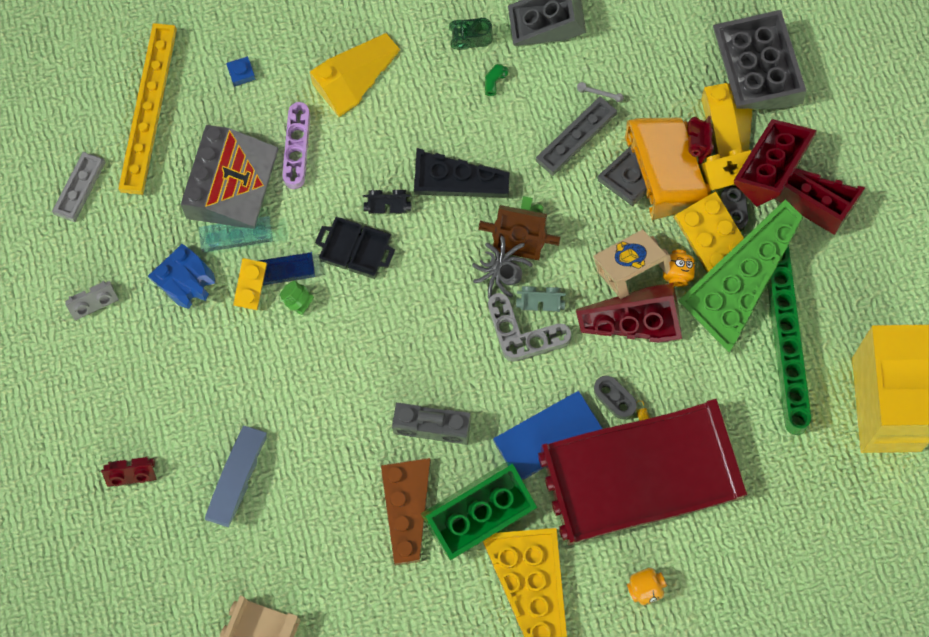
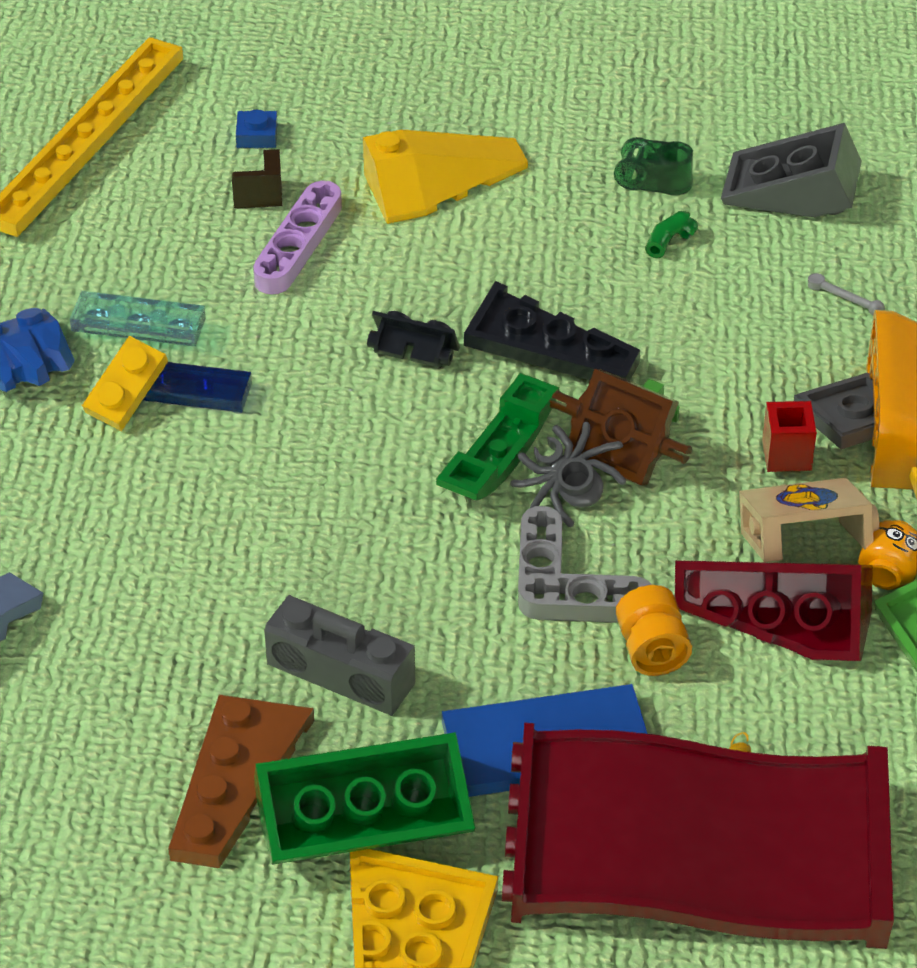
camera: 15 degrees right, 25 degrees down
flat silver slope [181,125,278,229] -> none
bright green piece [280,280,314,315] -> none
black piece [315,217,395,279] -> none
sand green hinge [516,286,566,312] -> none
dark grey plate [536,96,617,176] -> none
dark grey plate [594,376,637,419] -> none
none -> dark brown panel [232,149,282,208]
none -> green slope [436,373,559,501]
none -> light orange wheel [616,585,692,676]
none -> red brick [762,401,817,472]

